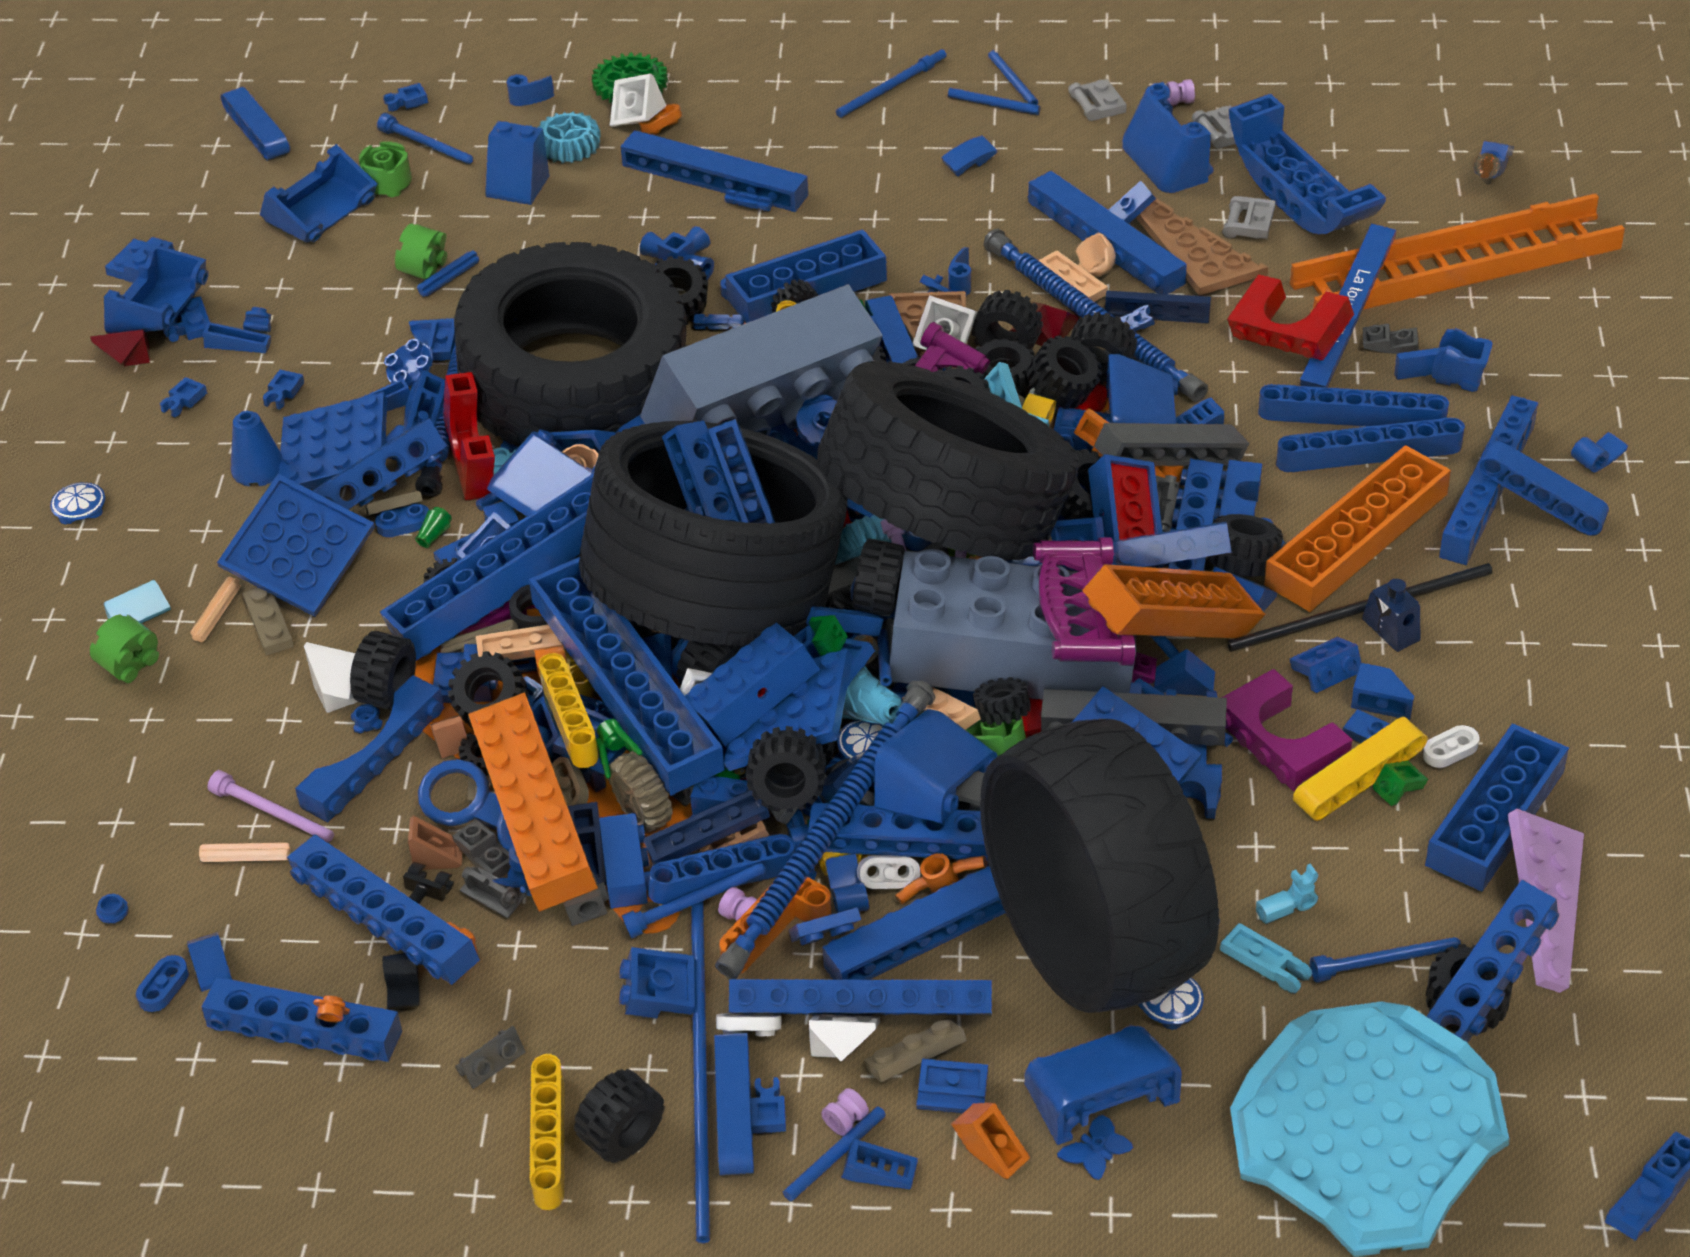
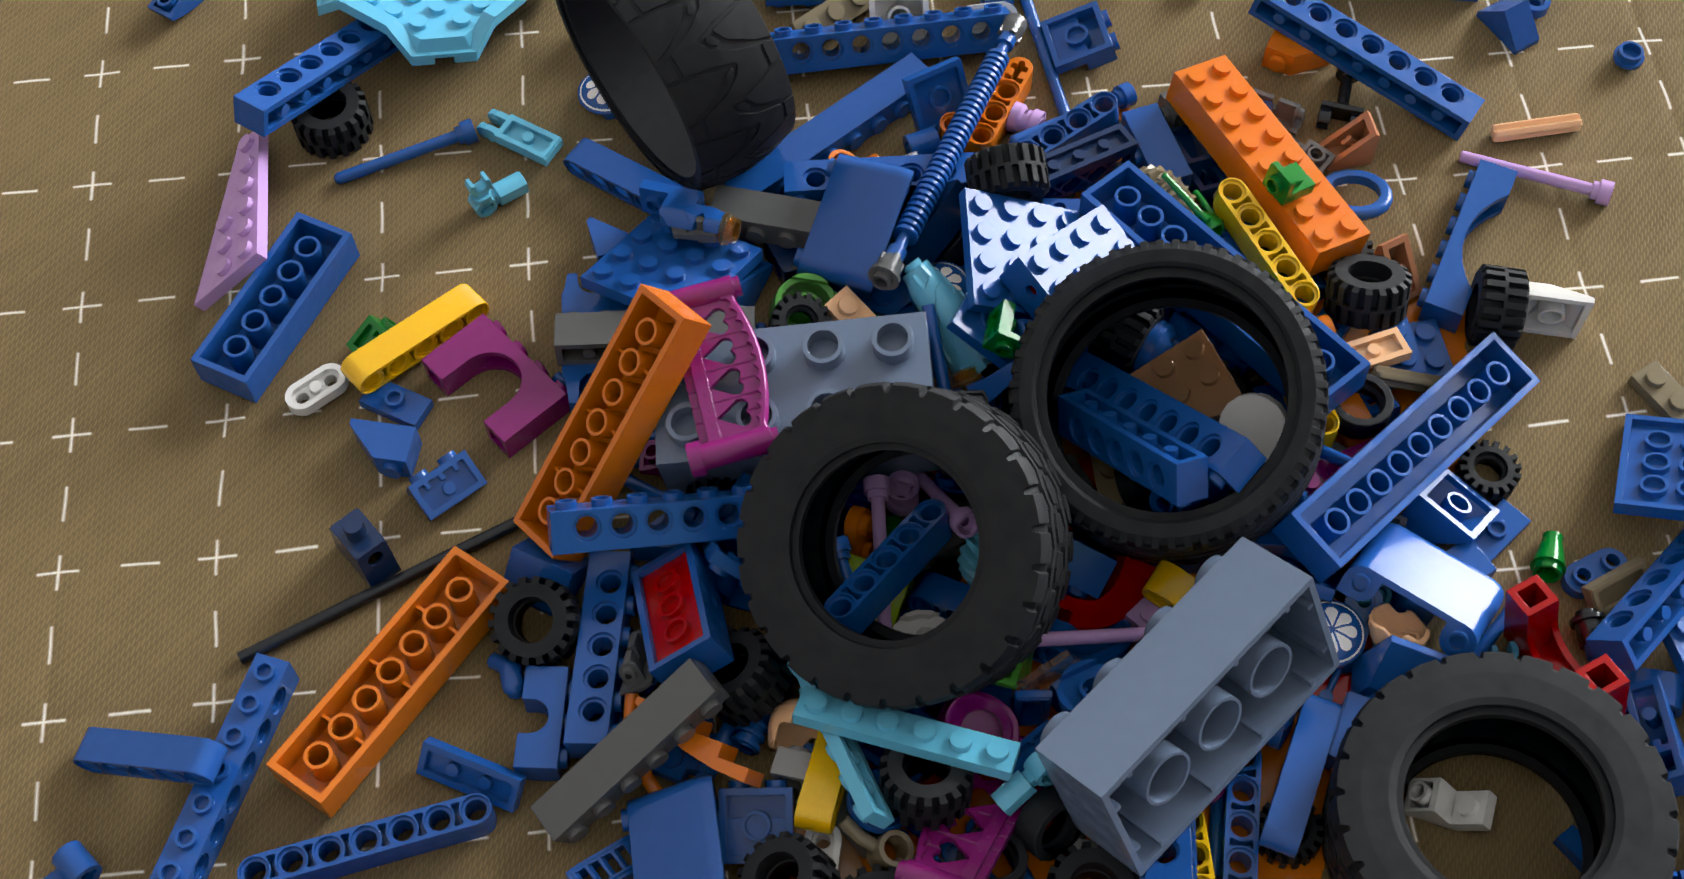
camera: 170 degrees right, 15 degrees up
none -> blue plate [416,736,527,813]
none -> green bracket [1262,161,1316,206]

